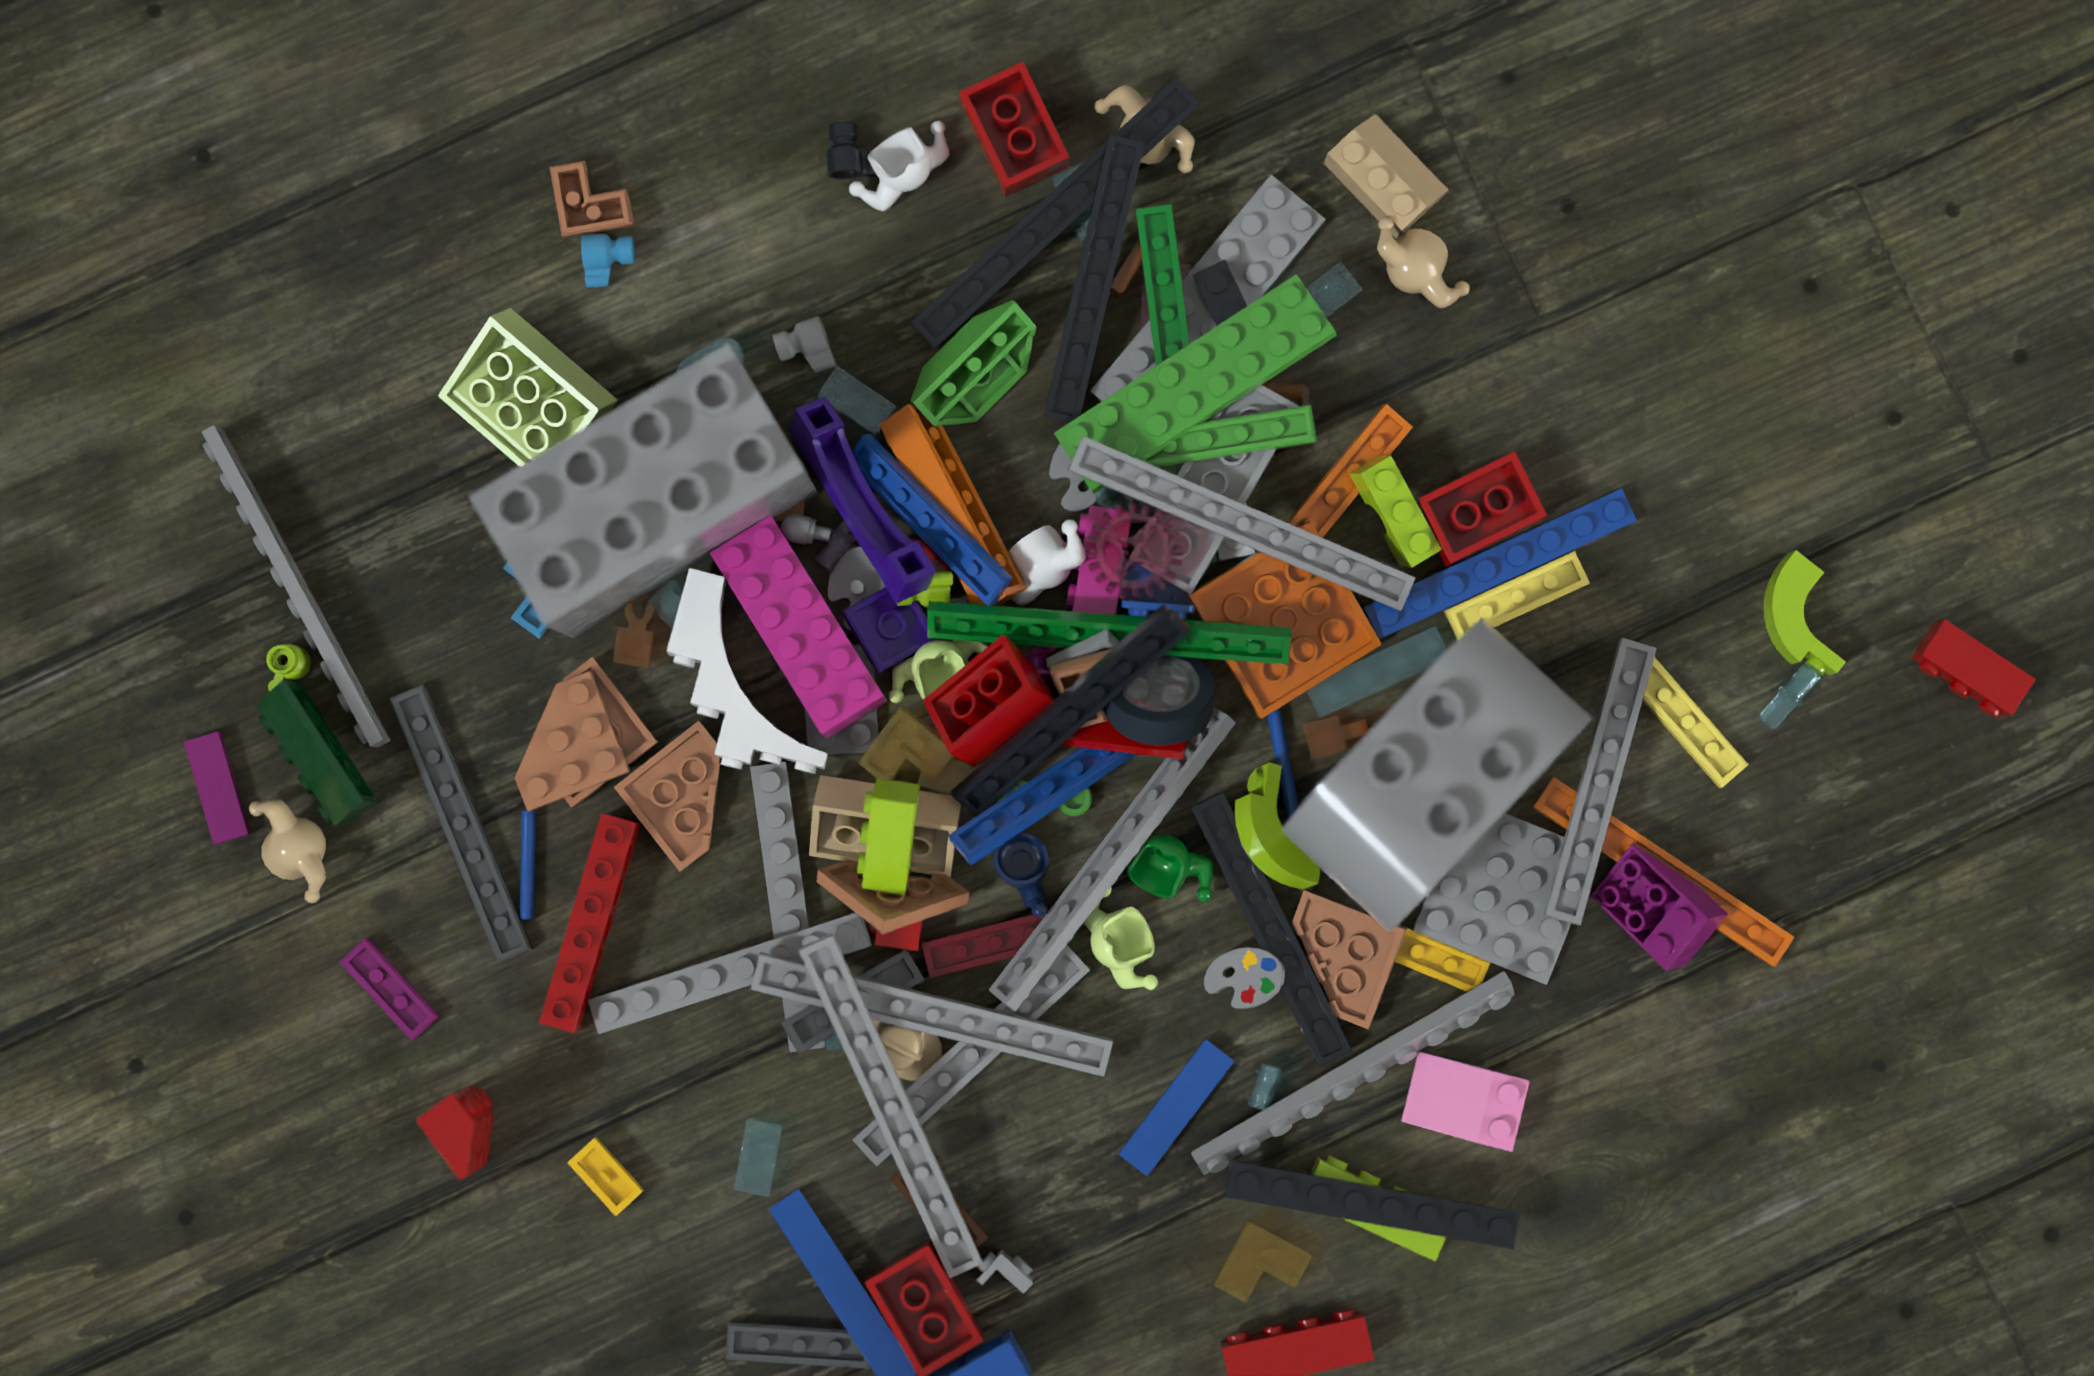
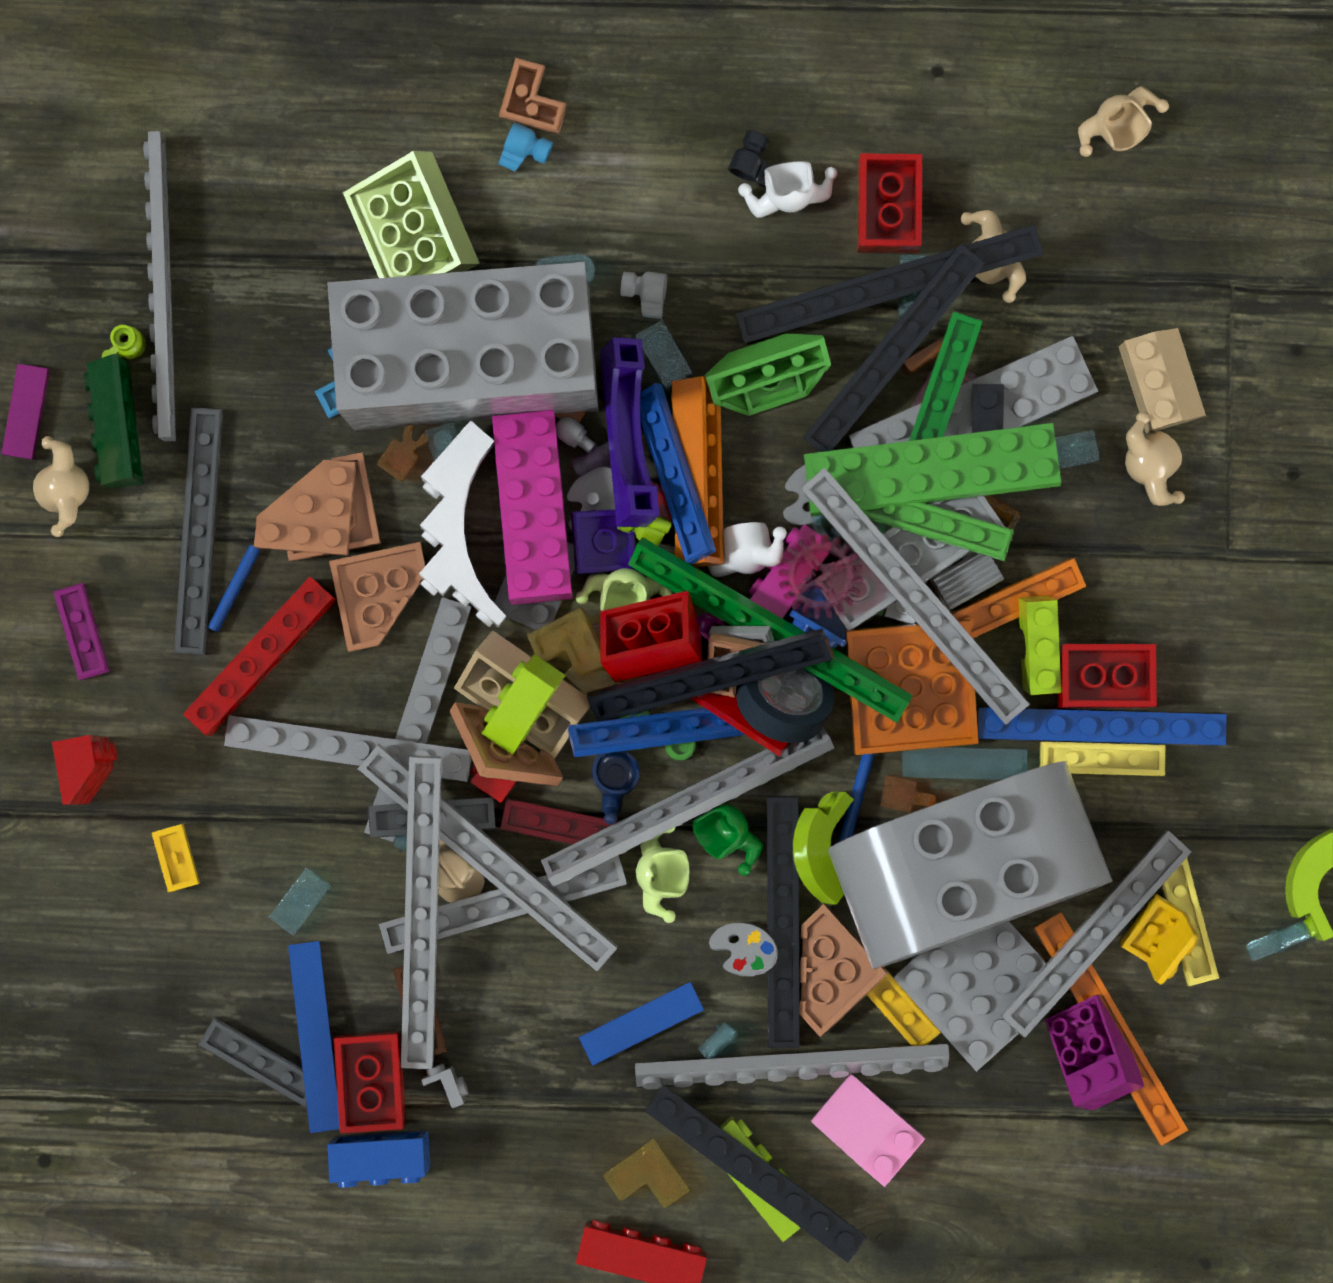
camera: 30 degrees right, 0 degrees up
none -> light grey brick [929,551,1004,611]
none -> yellow bracket [1120,894,1198,985]

